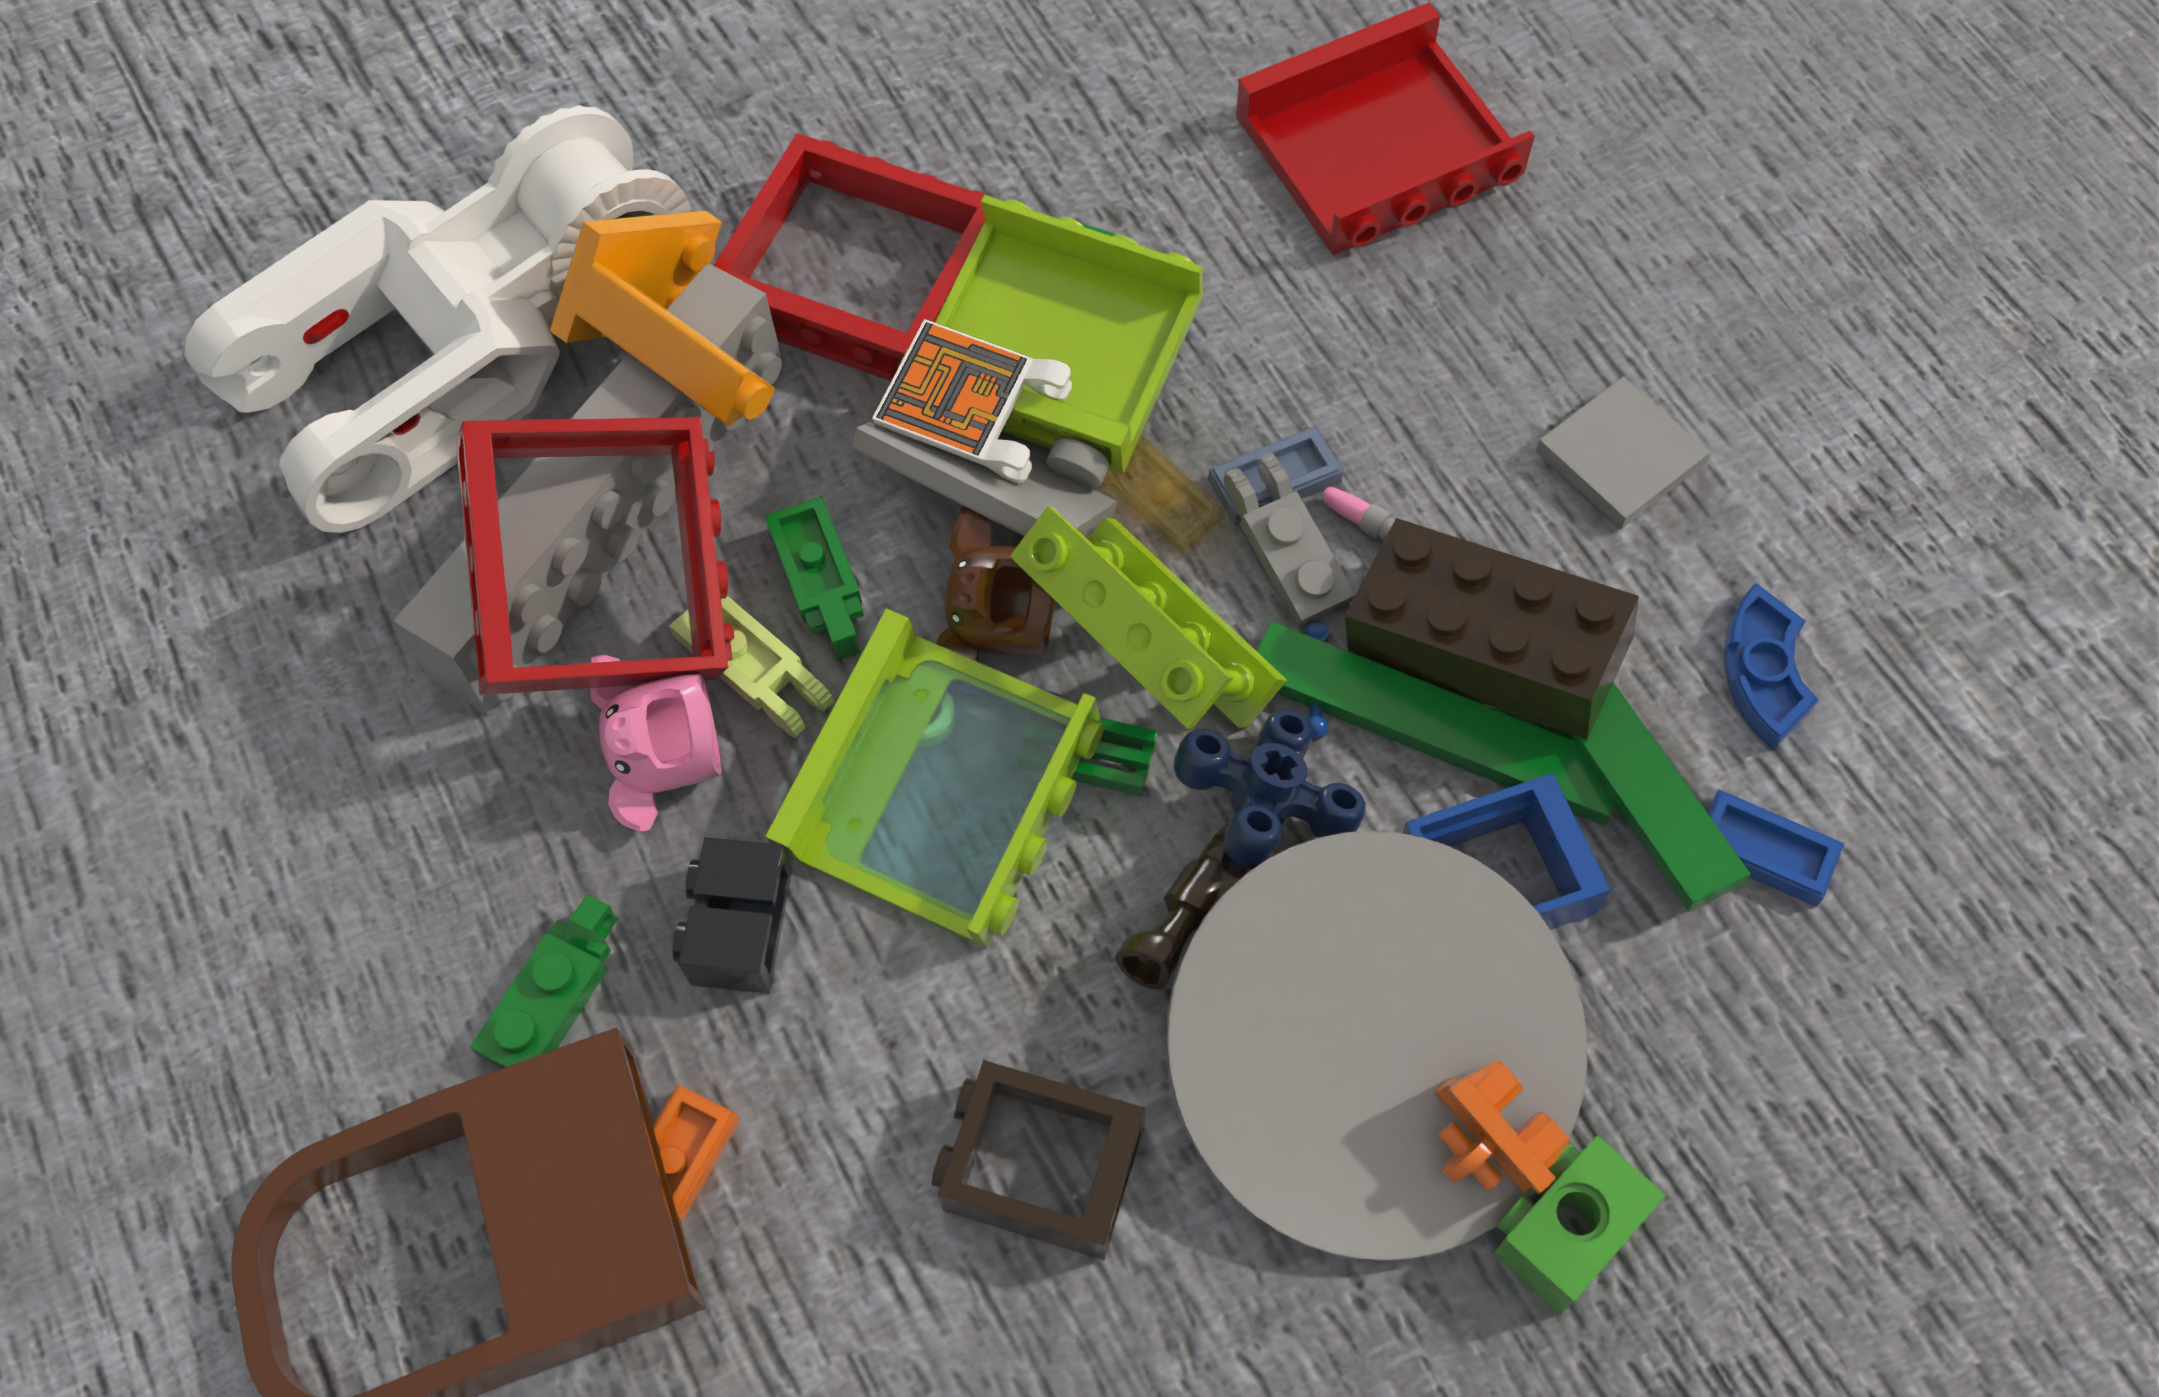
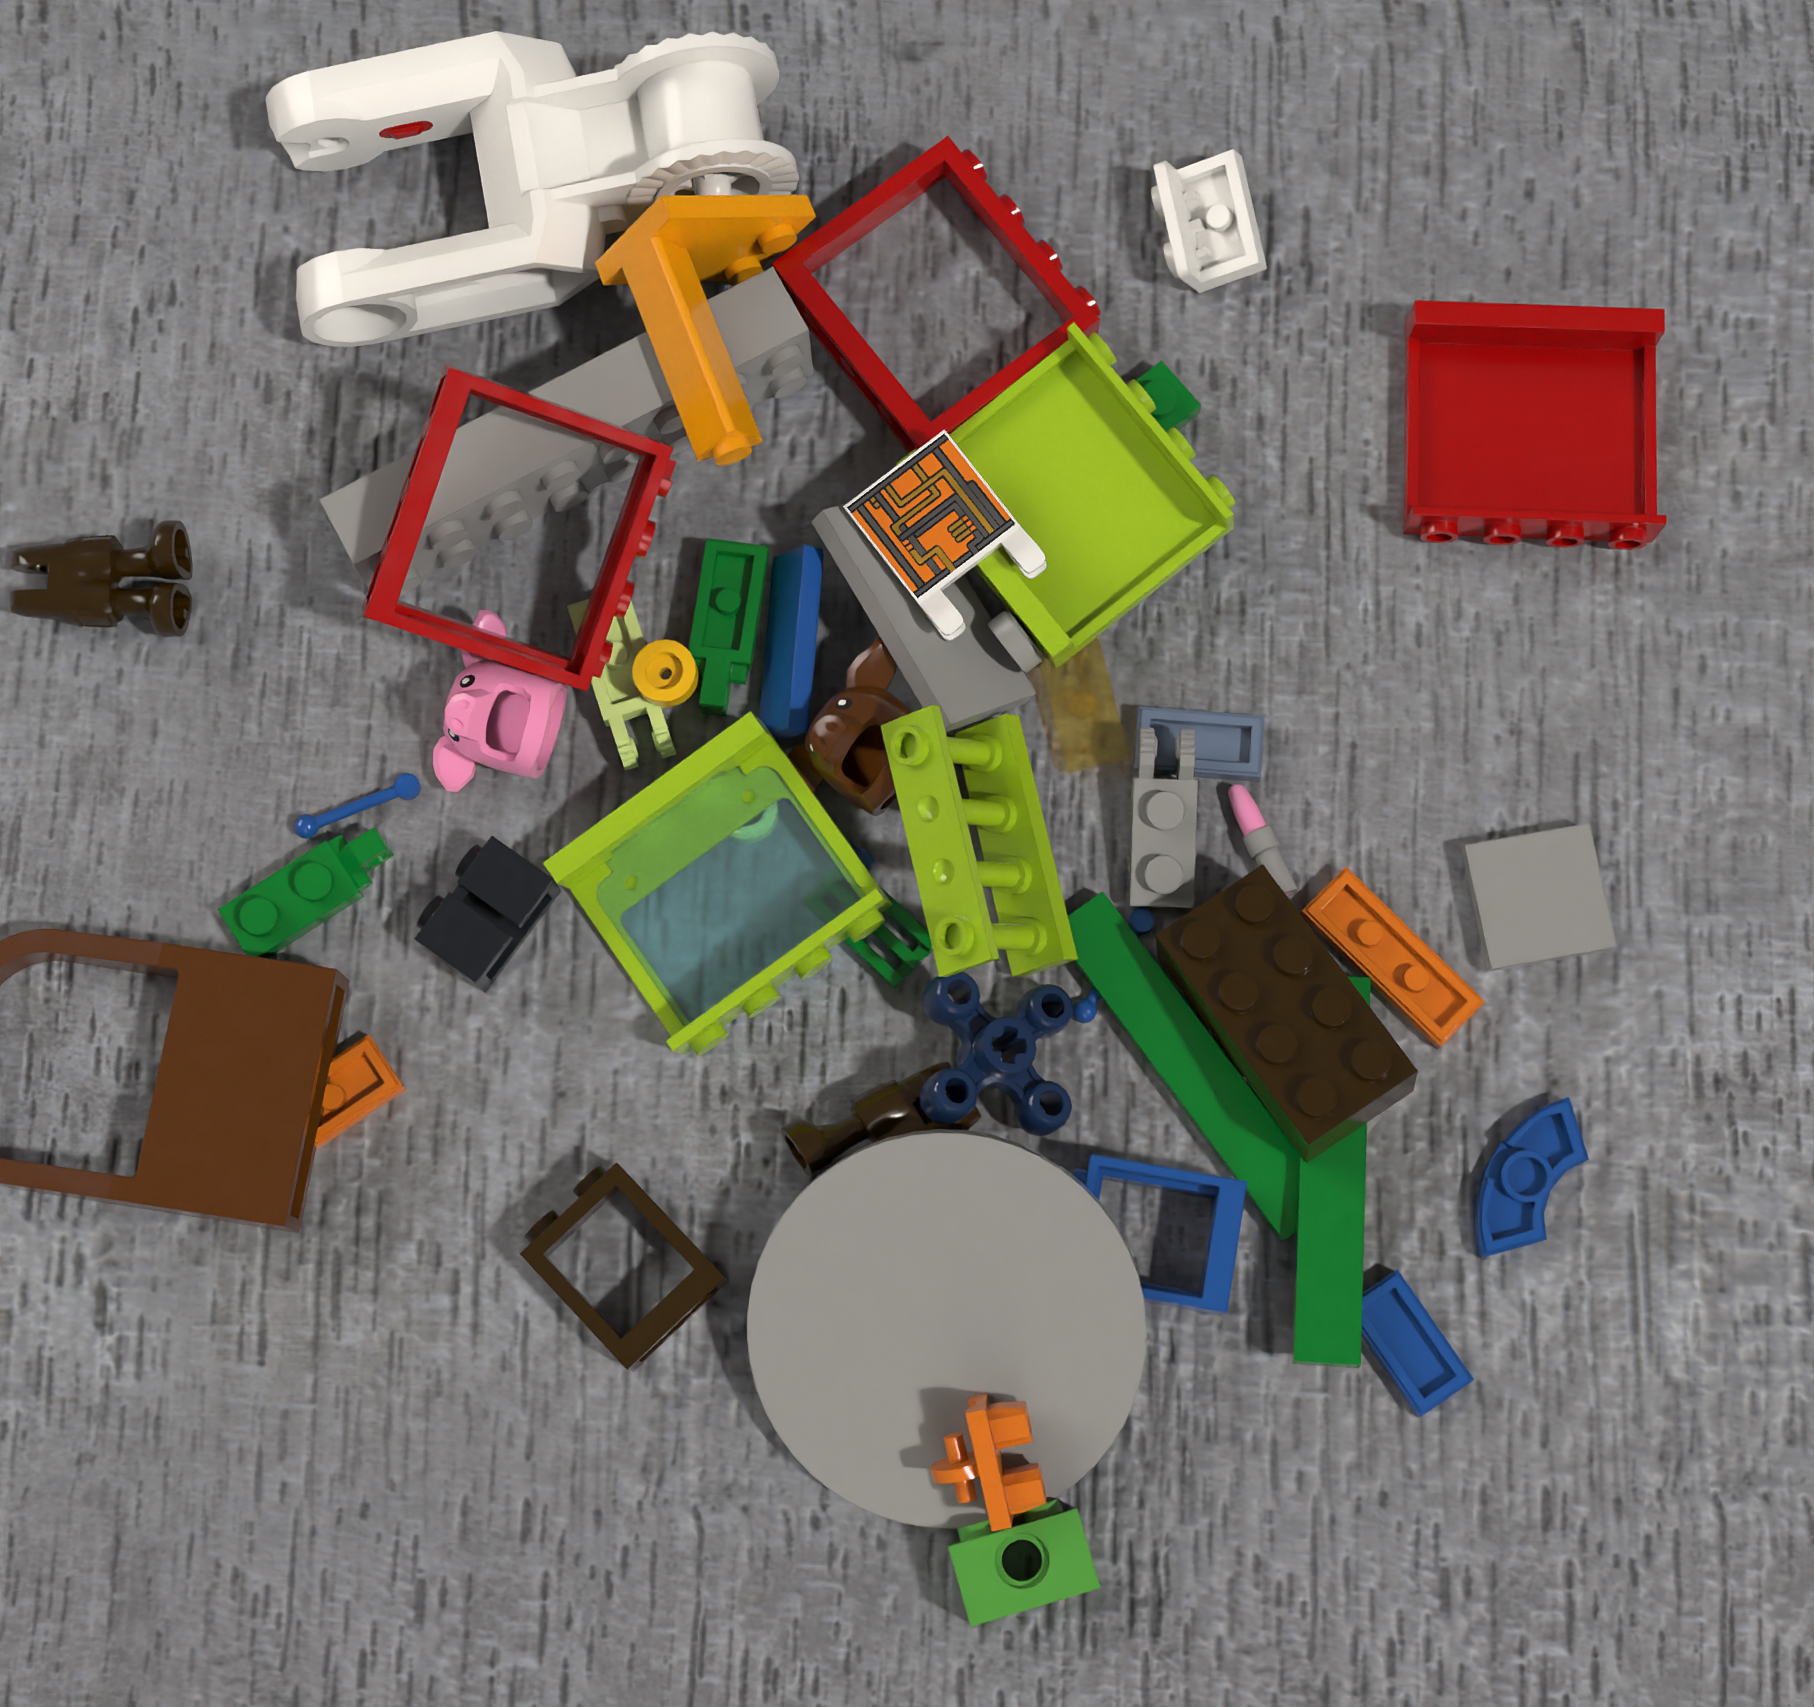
camera: 30 degrees right, 15 degrees up
none -> dark brown piece [10,520,193,637]
none -> blue hinge [294,773,421,839]
none -> yellow tile [632,639,699,707]
none -> blue tile [759,544,824,742]
none -> white bracket [1151,149,1267,293]
none -> orange tile [1300,867,1485,1049]

